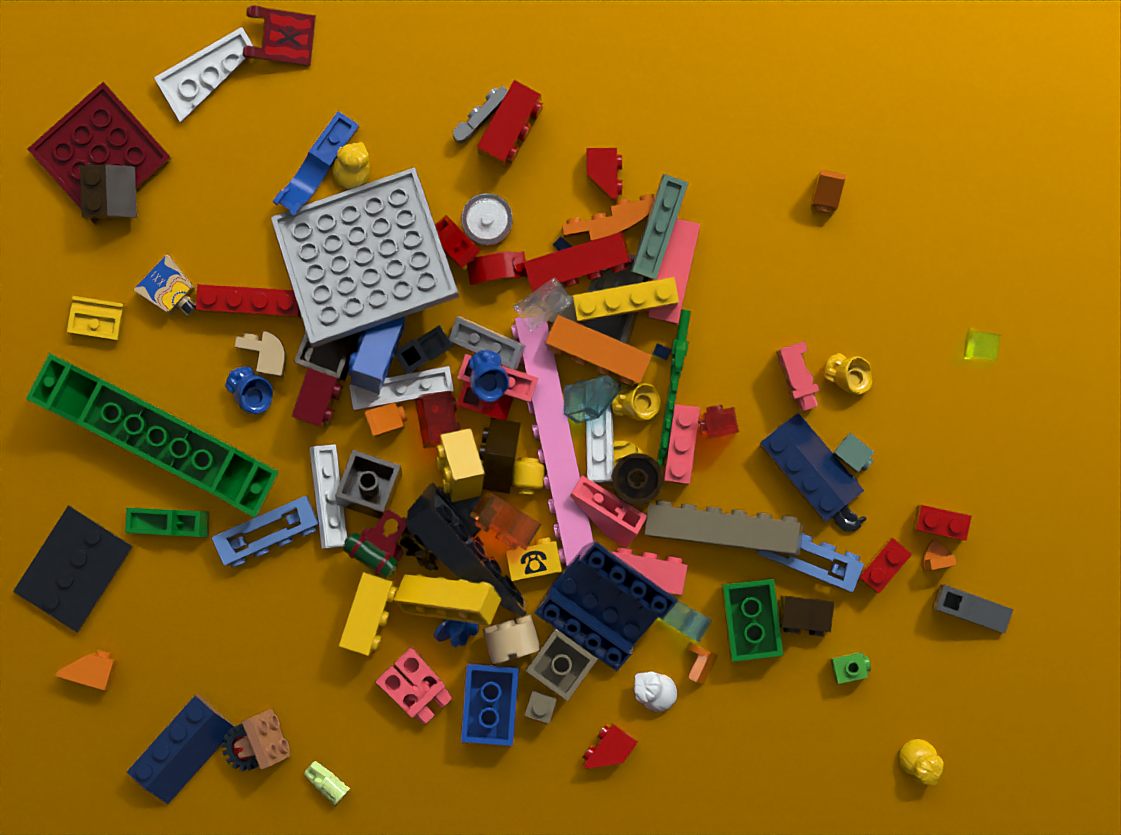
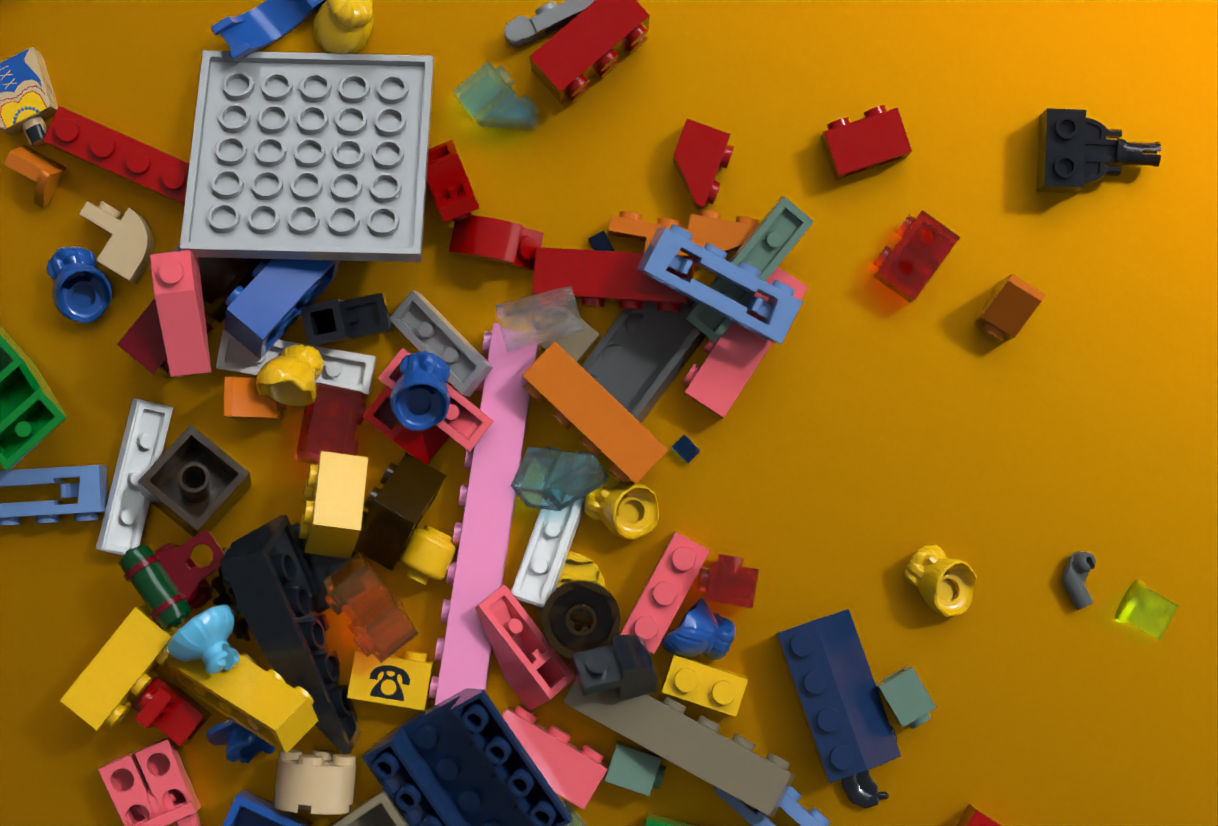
camera: 20 degrees right, 0 degrees up
clear piece [462,193,513,246] -> none
yellow brick [573,277,679,323] -> none
green bar [658,309,691,466] -> none
coral hips [776,341,819,411] -> none
none -> orange tile [4,145,66,208]
none -> red brick [132,676,212,746]
none -> coral slope [150,250,211,377]
none -> medium azure hair [167,605,240,674]
none -> yellow hair [256,344,324,406]
none -> clear light blue slope [453,61,540,131]
none -> black brick [571,635,658,701]
none -> sand green brick [605,740,666,796]
none -> medium blue brick [636,224,803,344]
none -> yellow brick [661,654,748,717]
none -> blue hair [662,598,736,660]
none -> red brick [821,105,912,181]
none -> clear red brick [873,210,960,303]
none -> black brick [1037,108,1161,193]
none -> dark grey arm [1062,551,1096,610]

